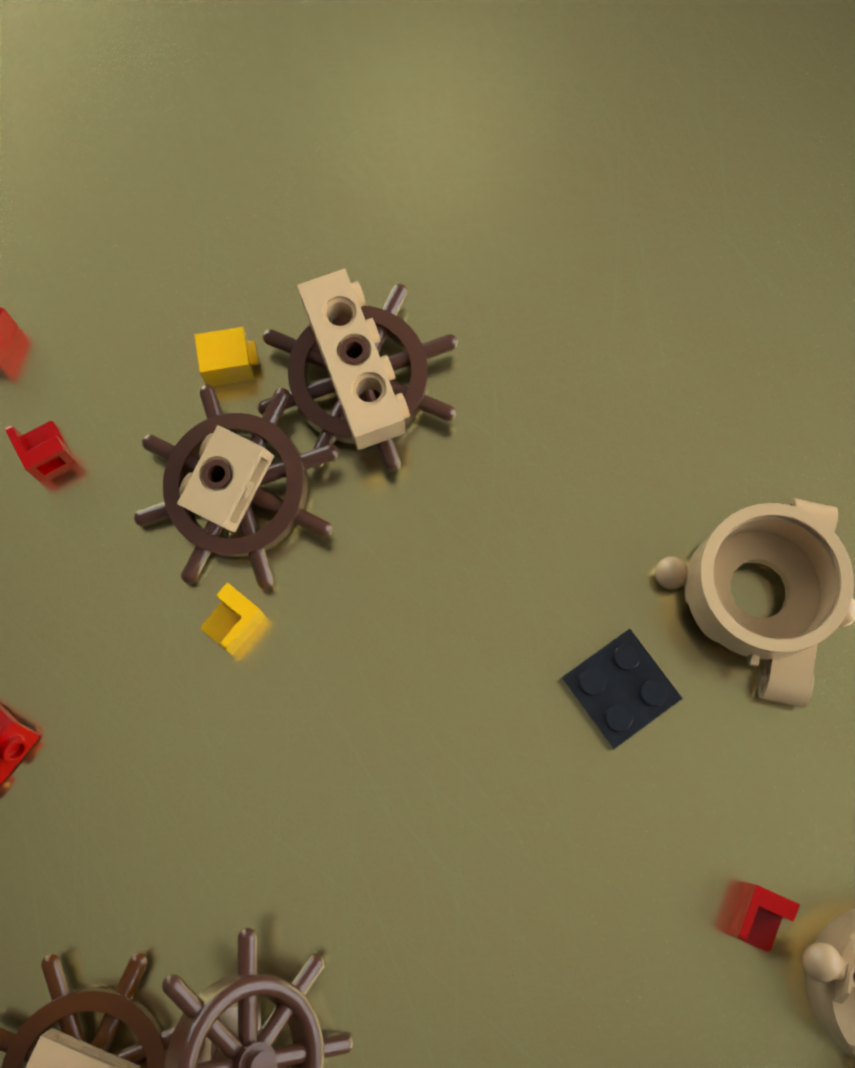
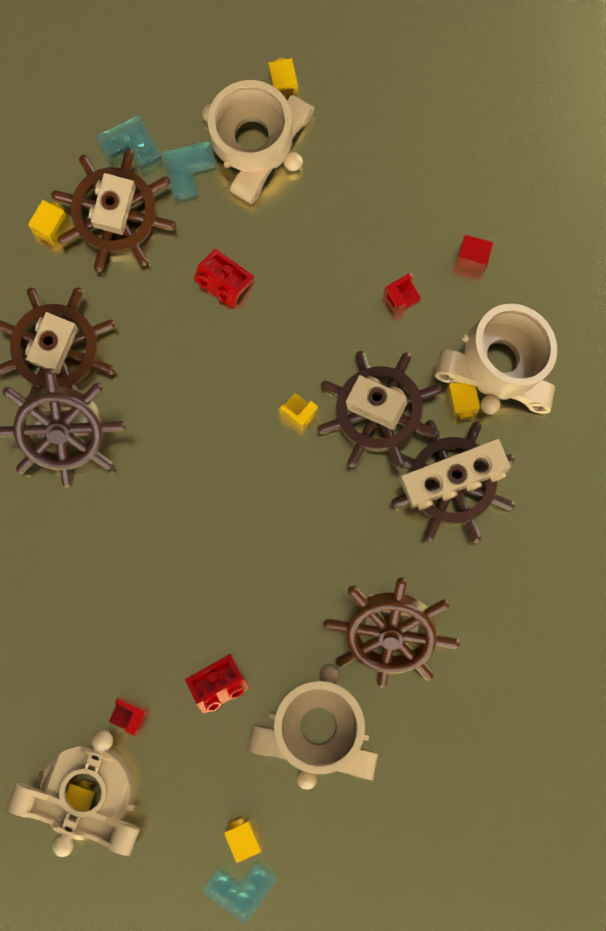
camera: 90 degrees right, 5 degrees up
black plate [559,628,683,750] -> none
none -> red bracket [184,654,249,714]
none -> reddish brown brick [323,577,460,687]
none -> tan piece [435,304,557,415]

